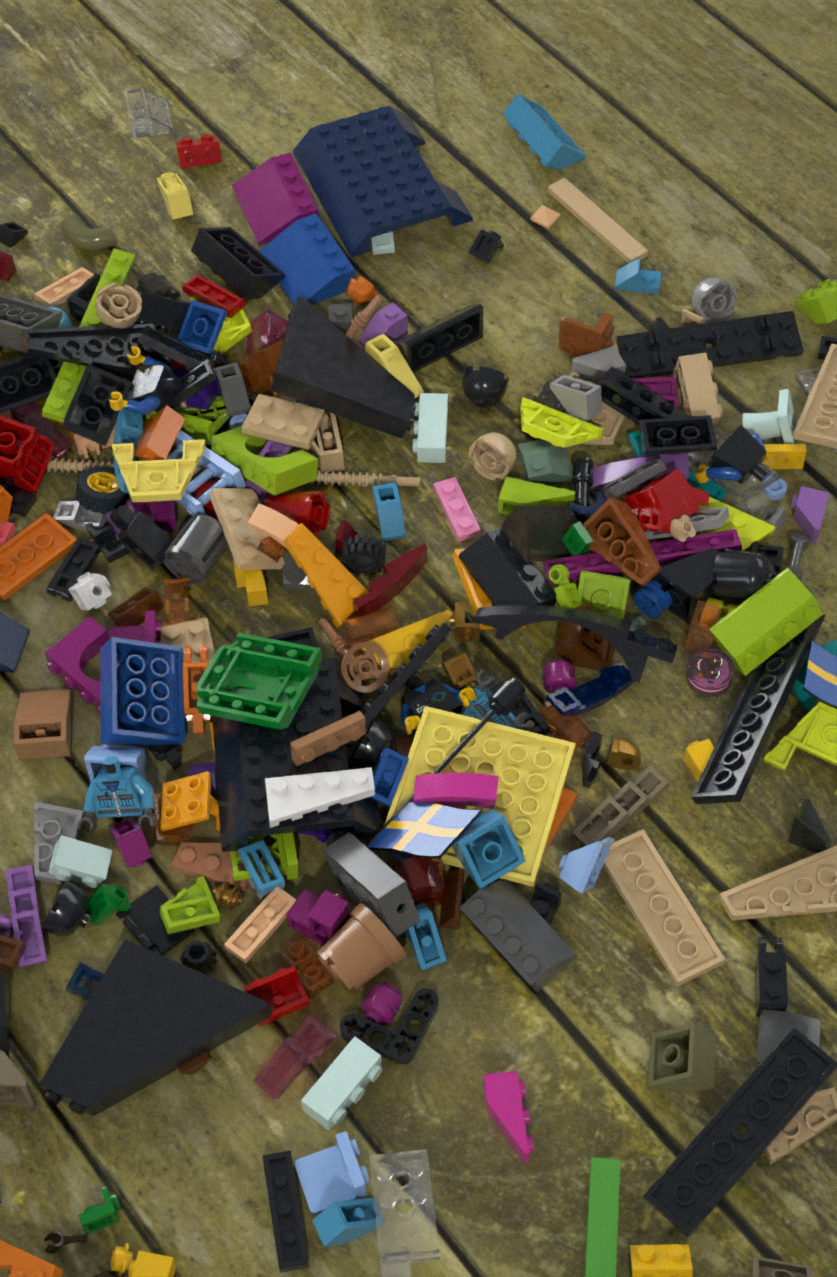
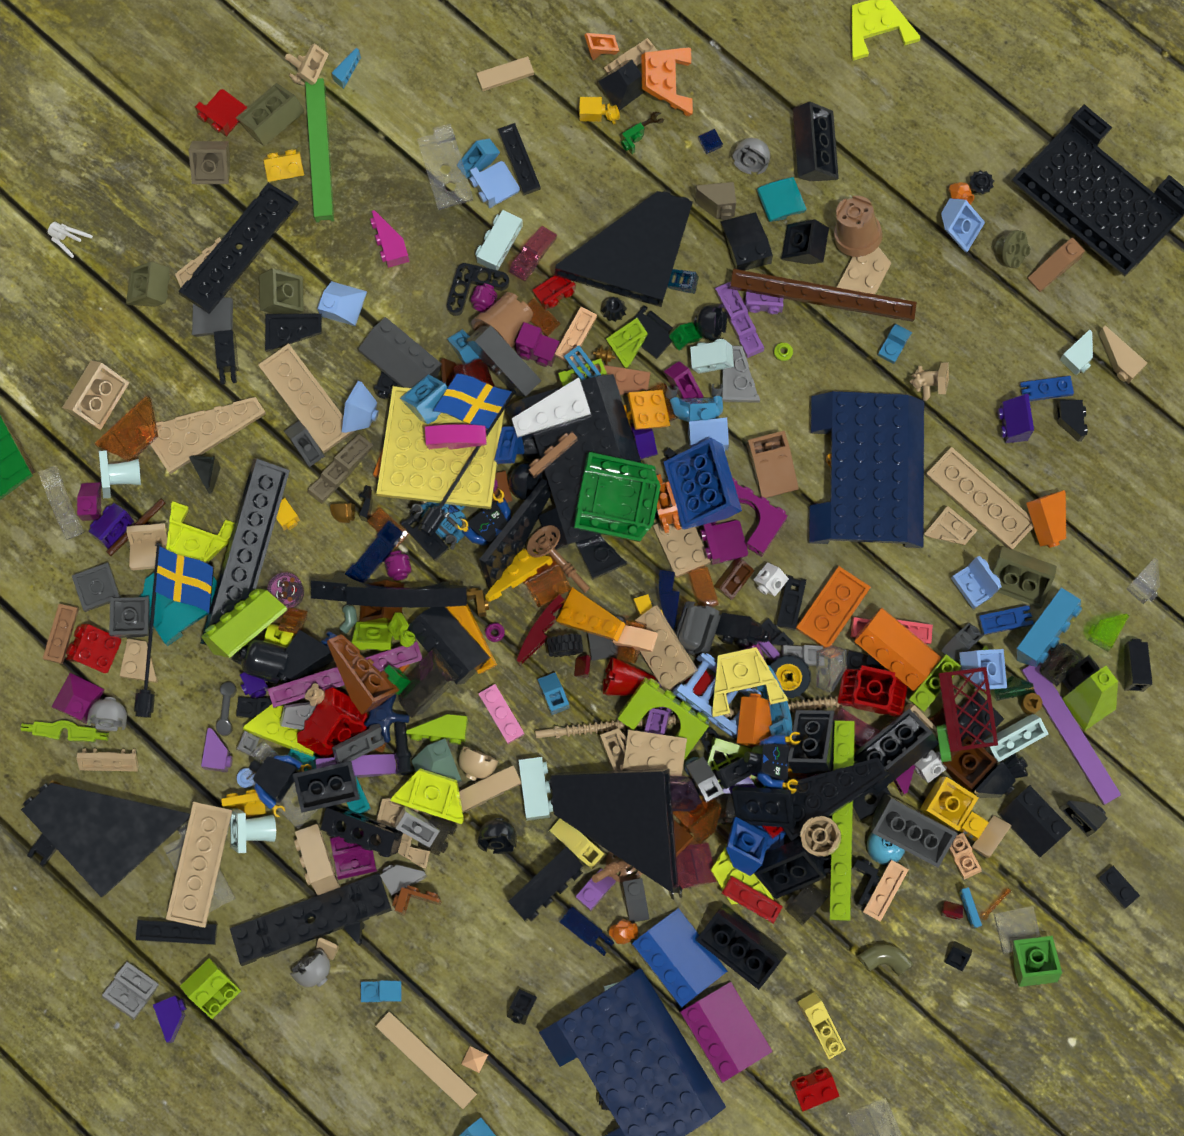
camera: 170 degrees right, 20 degrees up
pearl gold bracket [442,652,478,690] -> none
none -> black wing [265,314,322,352]
none -> dark grey slope [284,421,325,467]
none -> light blue slope [318,281,367,326]
none -> tan slope [459,765,522,813]
none -> magenta plate [485,623,505,642]
none -> clear blue hinge [560,907,614,956]
none -> clear blue slope [658,570,680,631]
none -> clear purple slope [670,776,702,812]
none -> clear slope [816,645,847,692]

